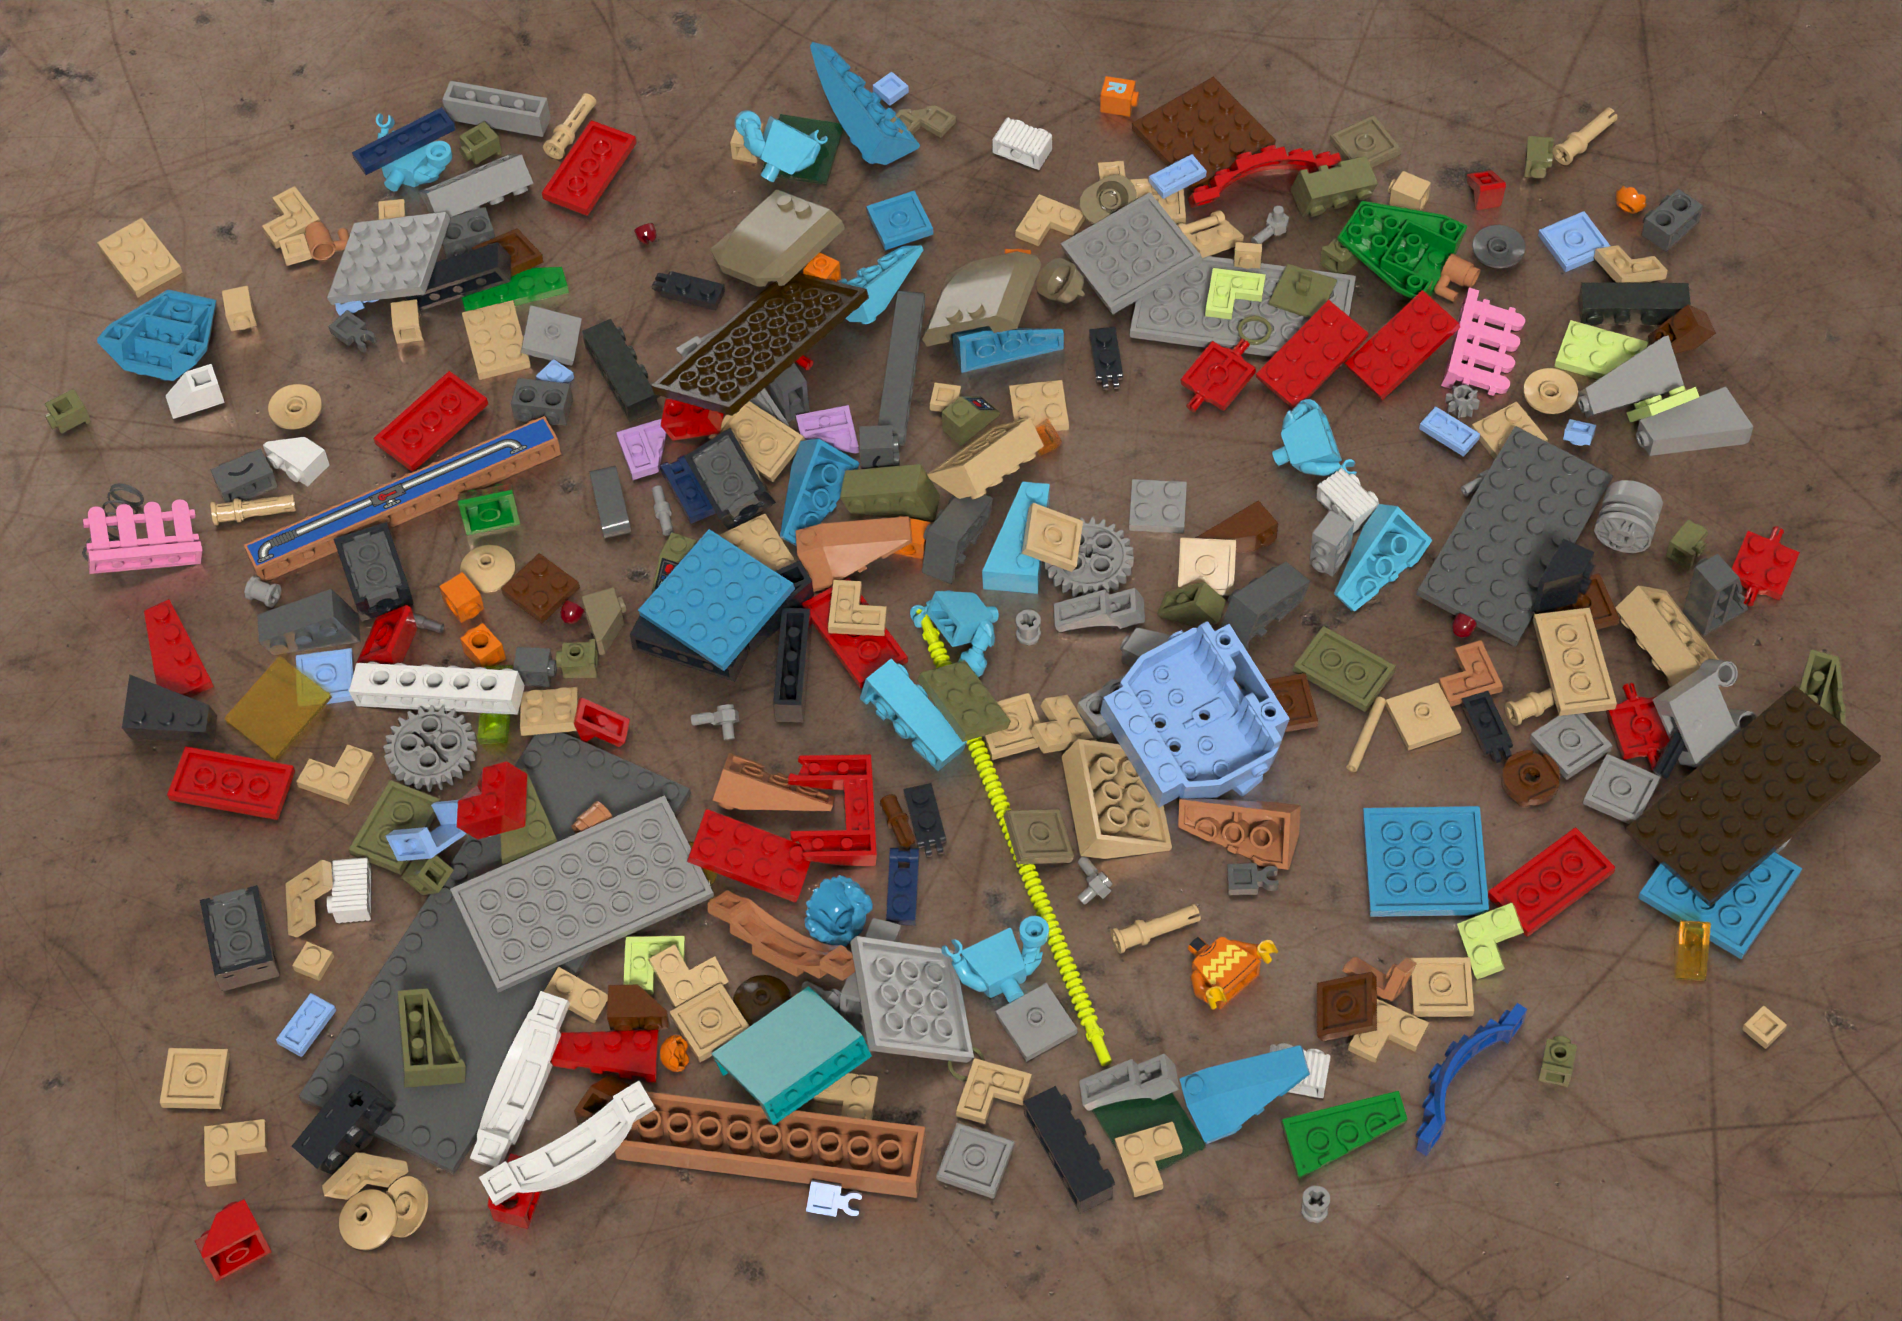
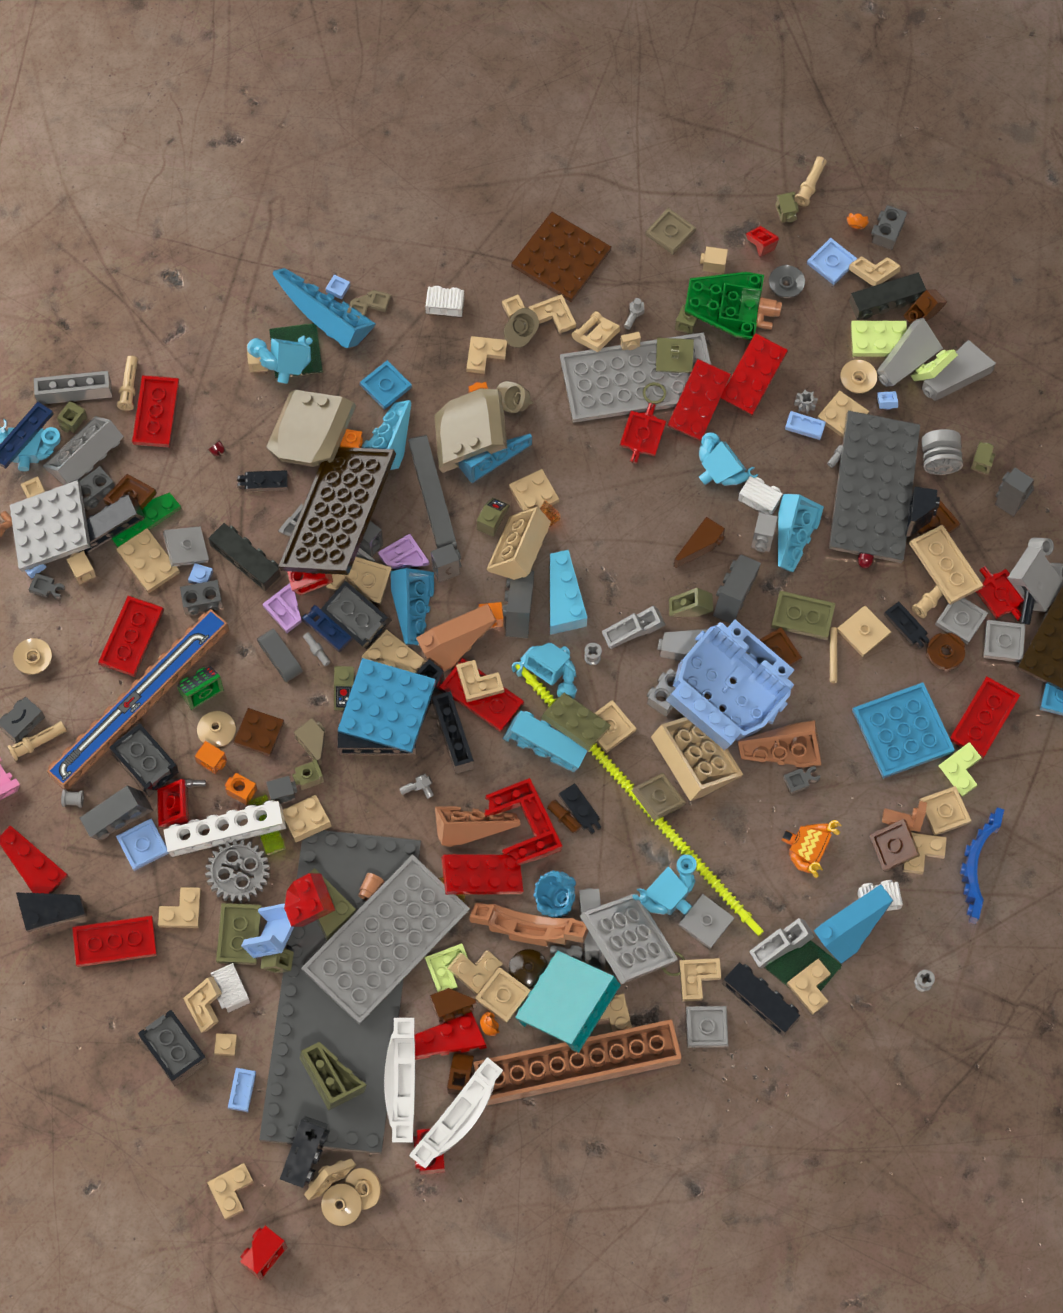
camera: 25 degrees left, 10 degrees up
tan plate [160,1048,230,1109] -> none
clear yellow piece [224,656,332,760] -> none
white slope [263,437,329,487] -> none
tan plate [544,967,608,1024] -> none
dark red hinge [560,601,585,624] -> none
red slope [573,697,630,747] -> none
plate [806,1179,862,1217] -> none
olive wedge [840,464,940,522] -> none
dark blue plate [886,848,919,926] -> none
tan plate [930,383,961,412] -> none
tan plate [1022,503,1083,572] -> none
tan plate [1030,695,1093,754] -> none
light grey gear [1044,517,1134,597] -> none
light grey plate [1061,192,1203,314] -> none
light grey piece [1077,856,1113,905] -> none
black hinge [1089,327,1123,391] -> none
orange brick [1100,76,1139,117] -> none
tan pin [1111,904,1201,954] -> none
light grey plate [1129,479,1187,533] -> none
light blue plate [1149,154,1206,199] -> none
tan plate [1178,537,1236,596] -> none
red piece [1188,145,1342,208] -> none
yellowish green plate [1205,268,1266,320] -> none
green wing [1281,1091,1408,1180] -> none
olive wedge [1290,156,1378,217] -> none
nougat plate [1439,640,1503,707] -> none
bright pink fence [1441,288,1525,396] -> none
olive brick [1538,1036,1577,1087] -> none
tan slope [1615,585,1719,687] -> none
red plate [1731,526,1800,606] -> none

